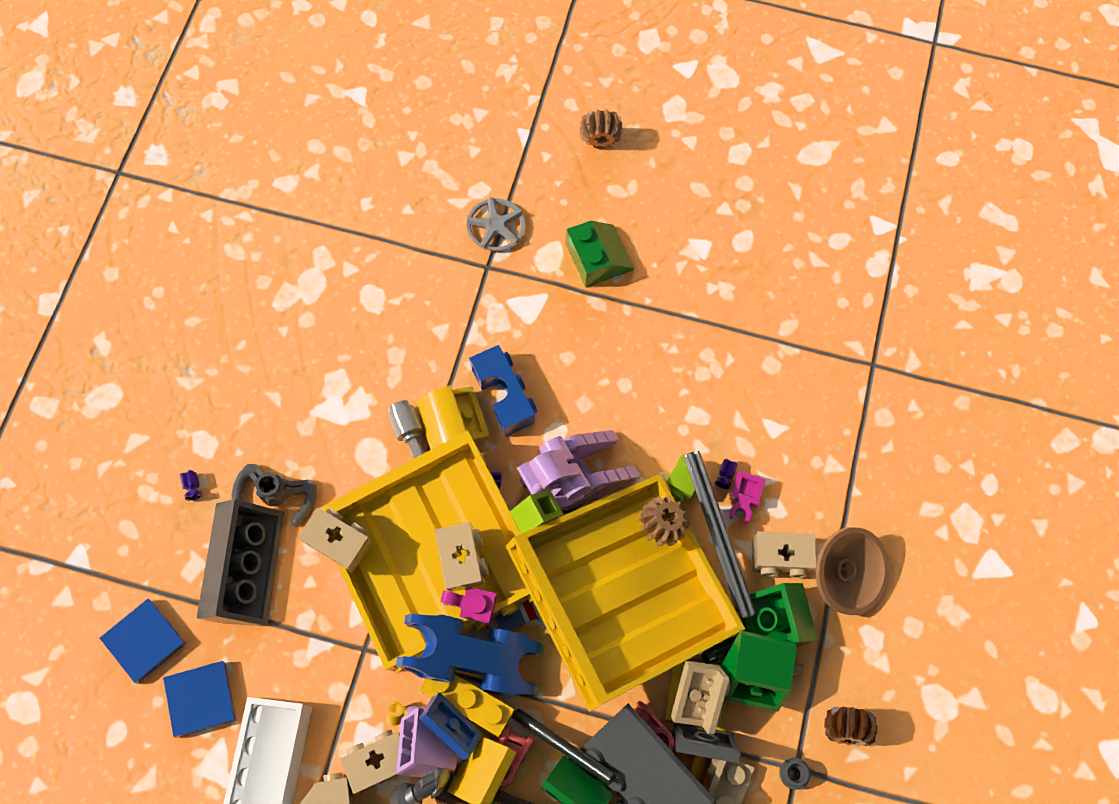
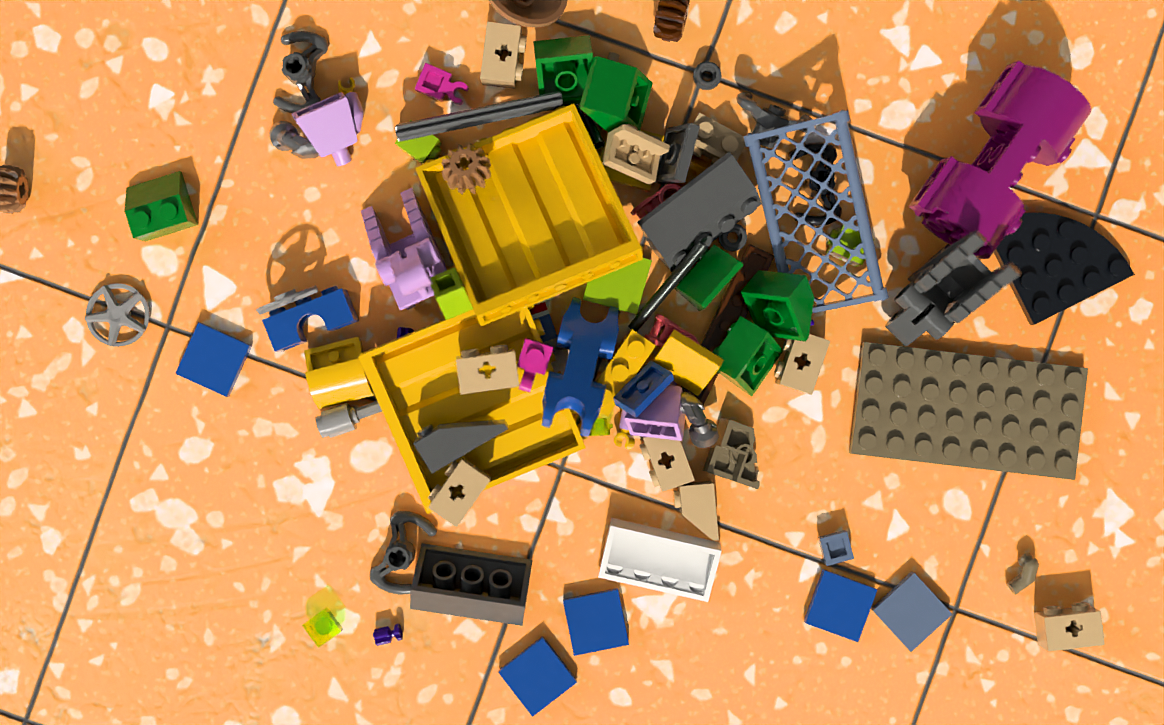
camera: 80 degrees left, 20 degrees up
dark purple piece [714,459,738,489] -> none
none -> blue tile [175,322,252,397]
none -> light grey wheel [256,285,319,315]
none -> lavender torso [269,77,364,166]
none -> dark grey piece [273,31,328,114]
none -> clear neon green plate [302,607,343,648]
none -> dark grey slope [414,419,508,473]
none -> lime tile [583,258,652,315]
none -> clear neon green plate [589,418,613,436]

